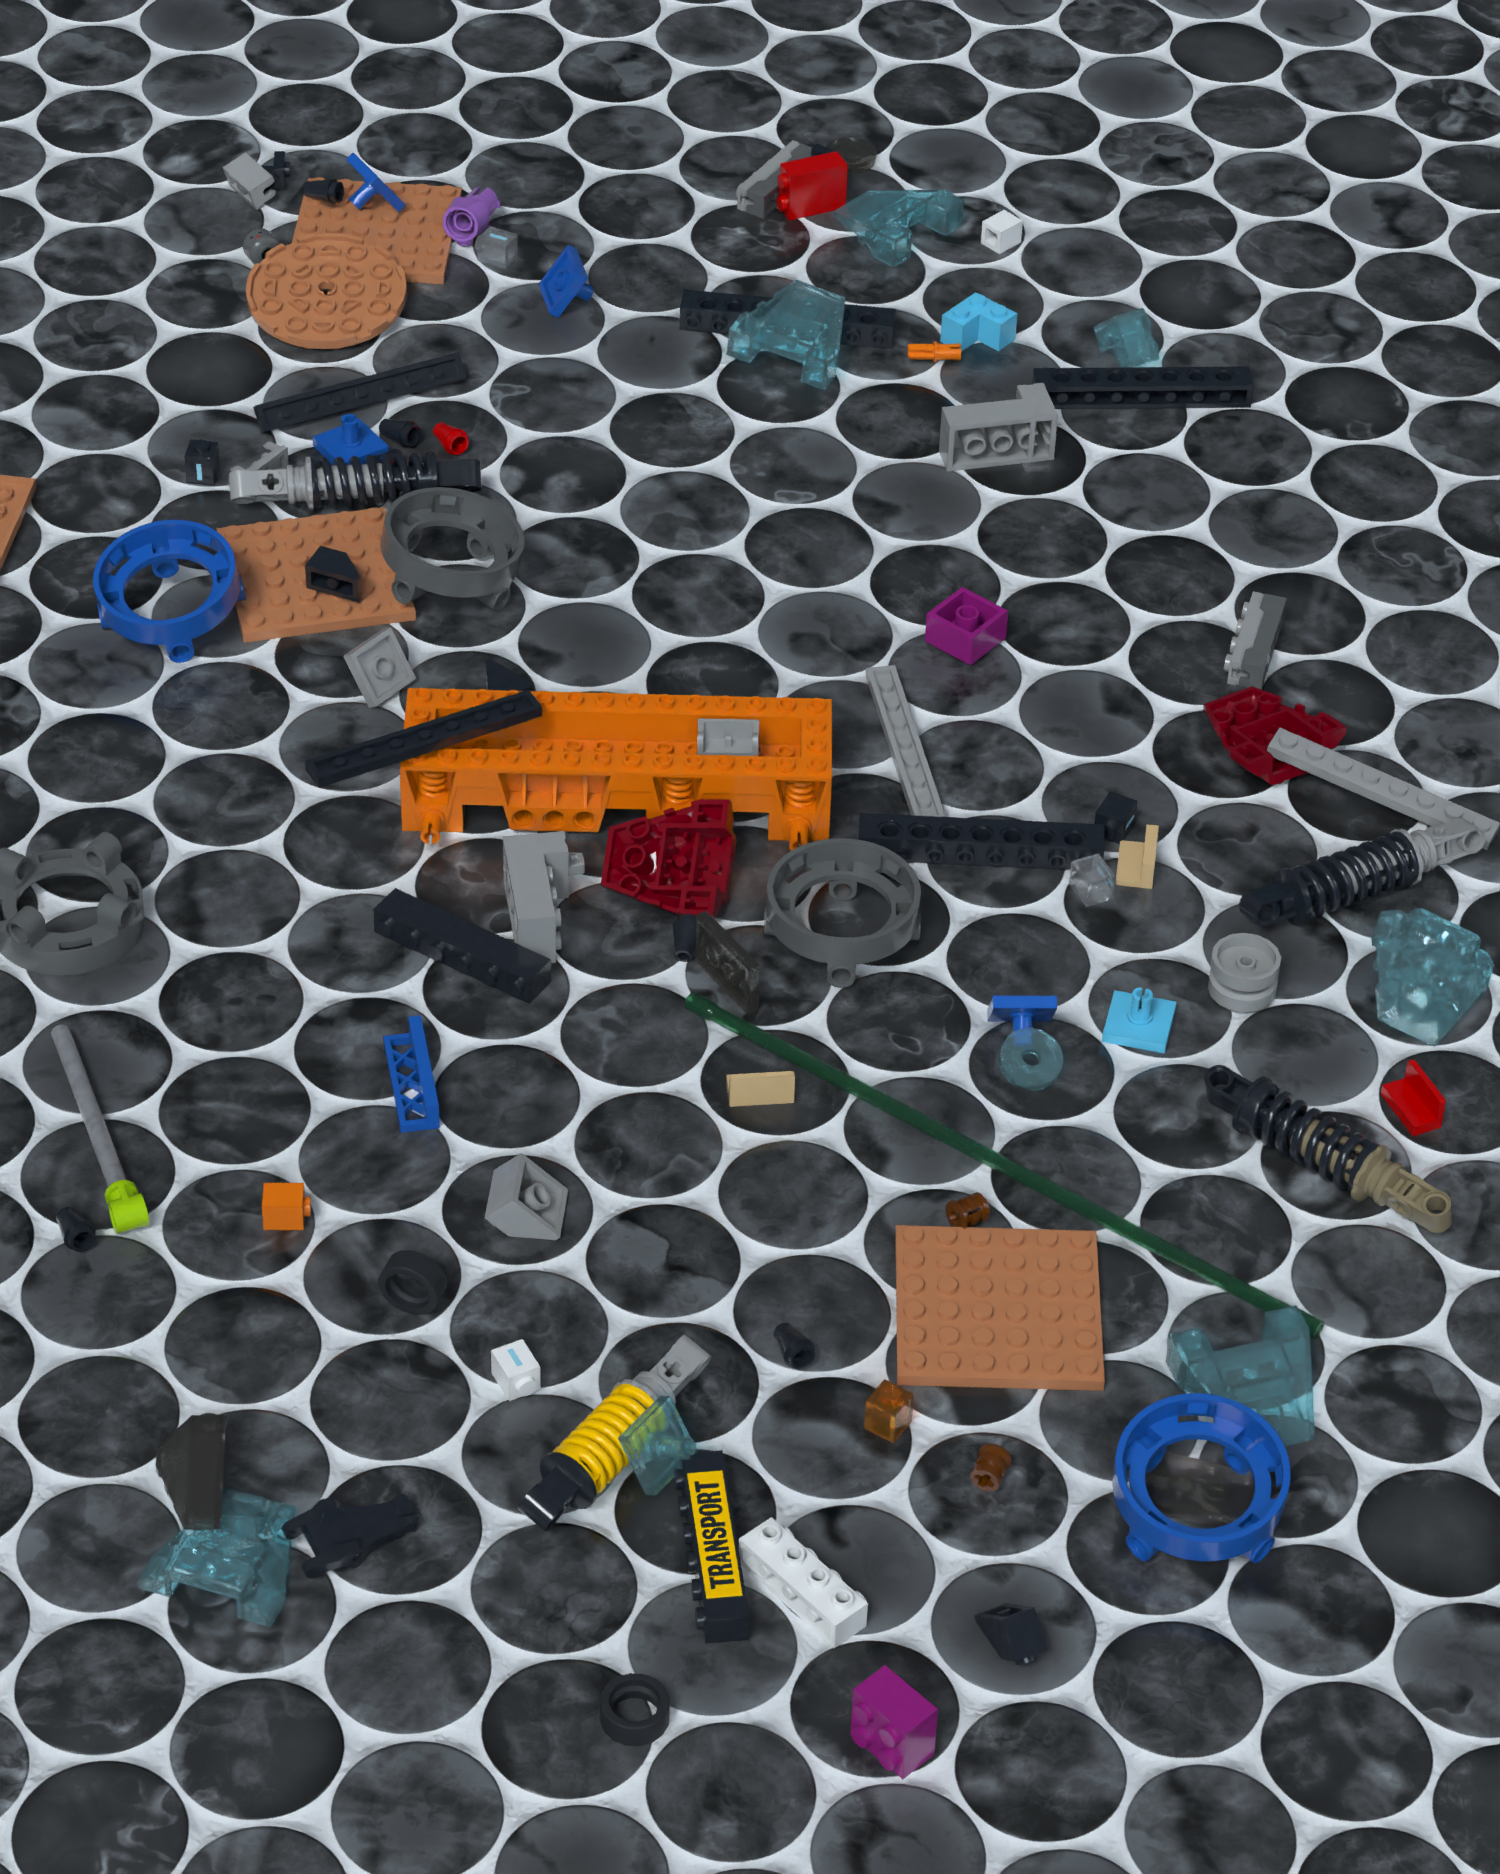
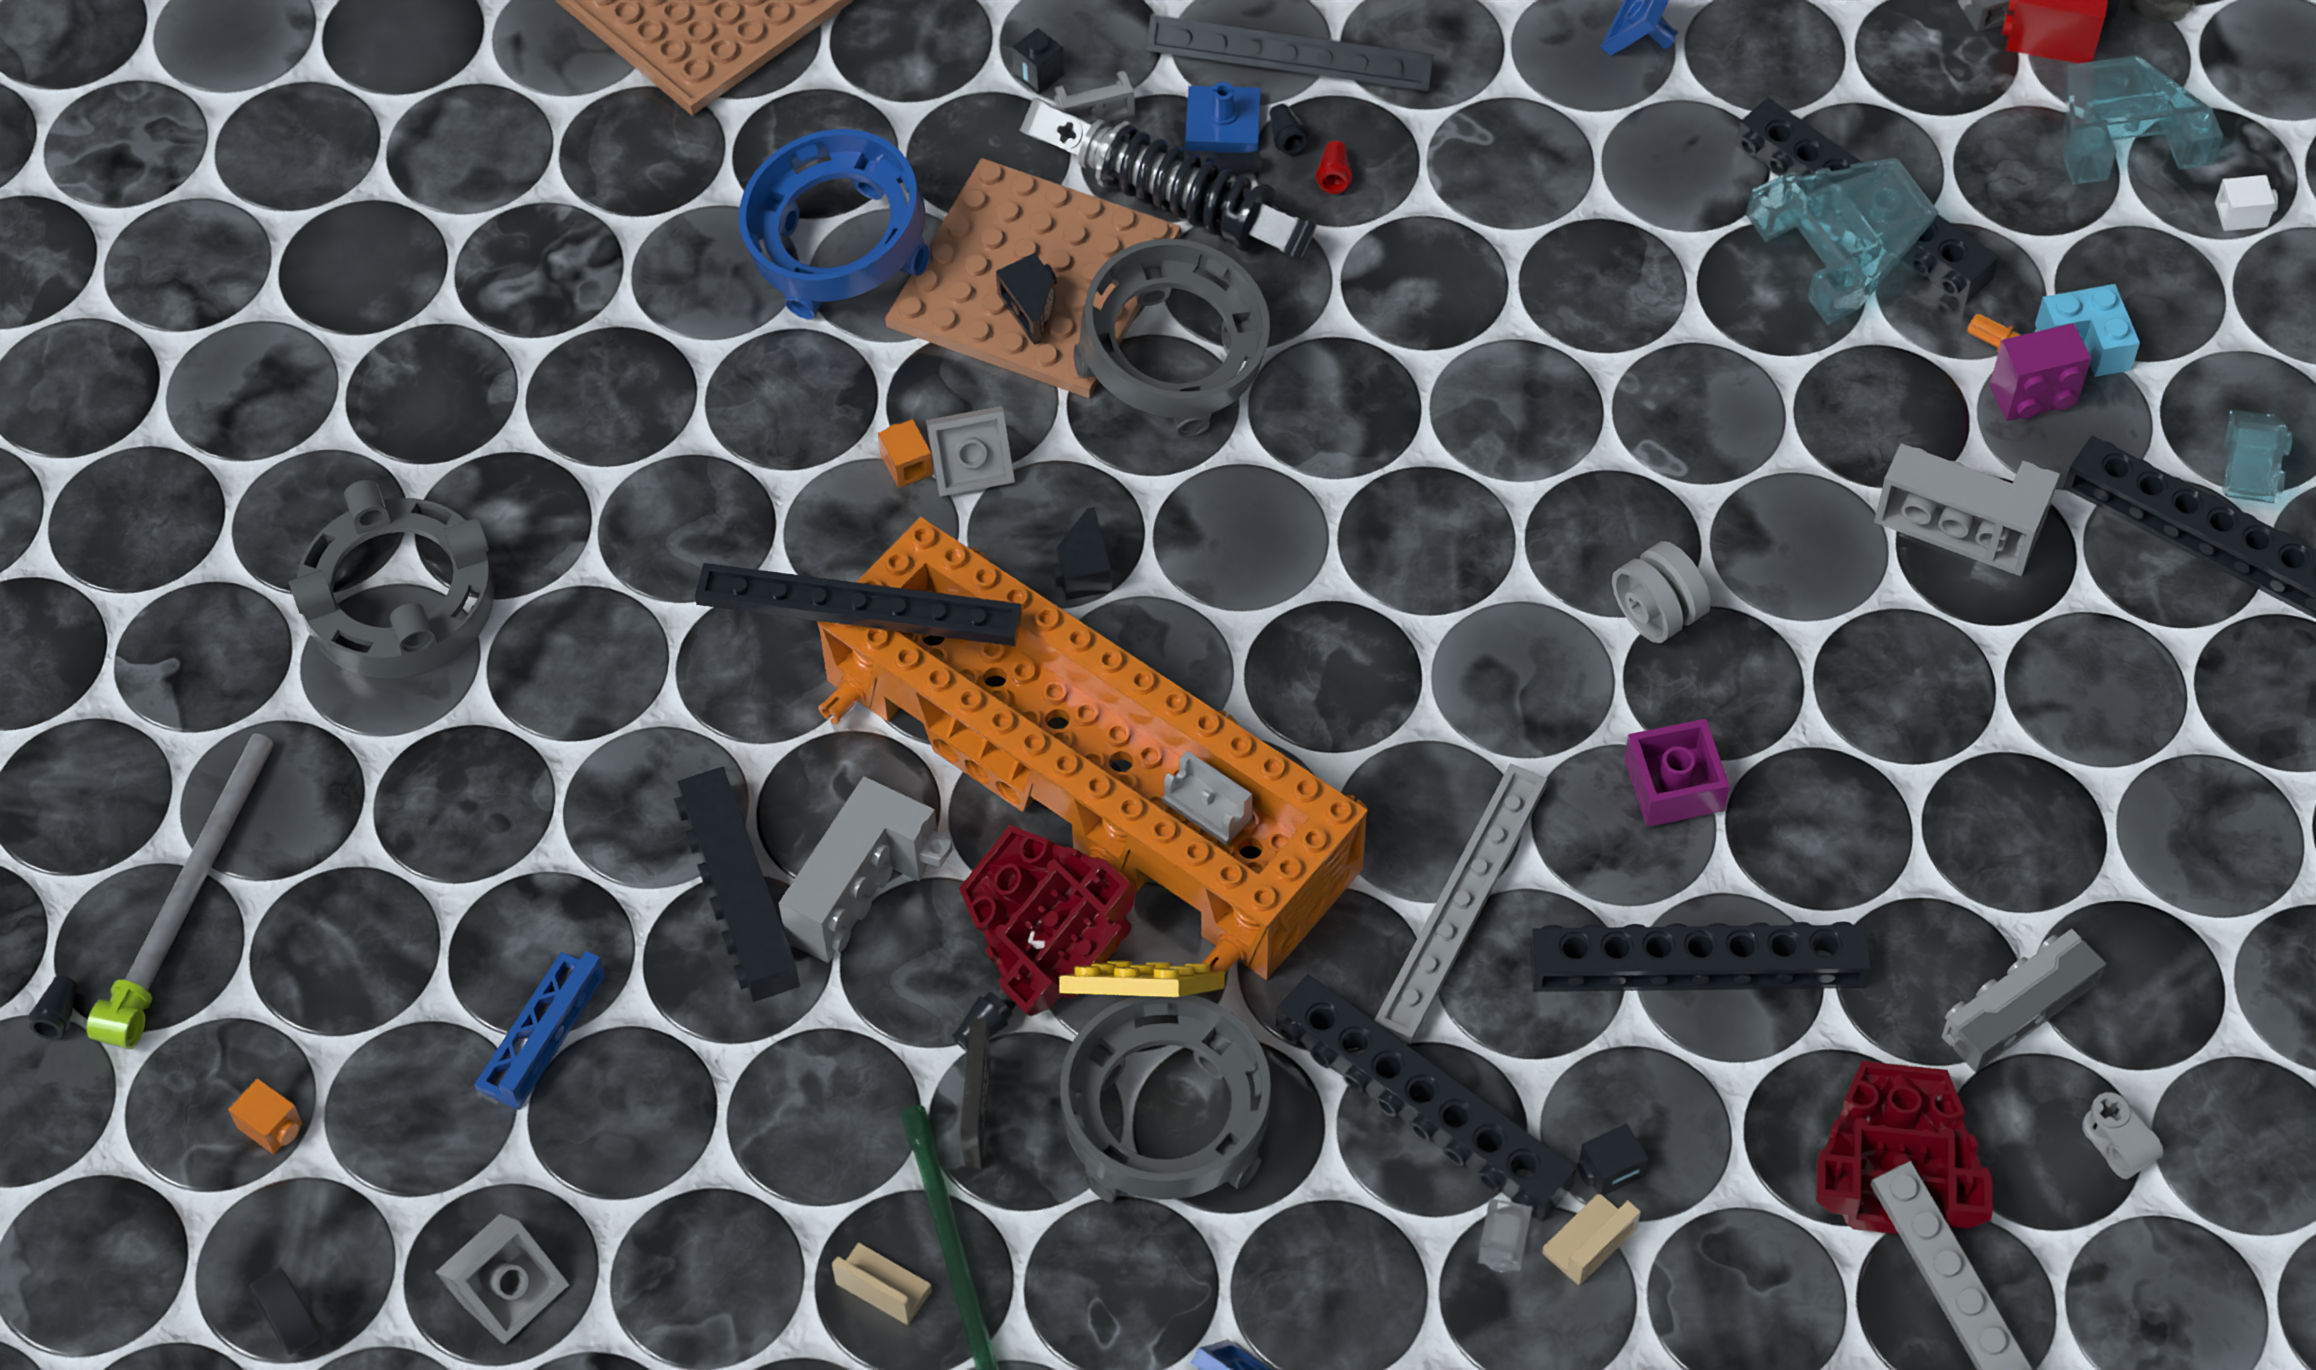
camera: 40 degrees right, 15 degrees up
none -> orange brick [878,419,934,488]
none -> yellow plate [1060,961,1225,997]
none -> black brick [1530,921,1871,992]
none -> light grey wheel [1612,541,1711,643]
none -> magenta brick [1989,323,2091,421]
none -> light grey piece [2082,1092,2163,1179]

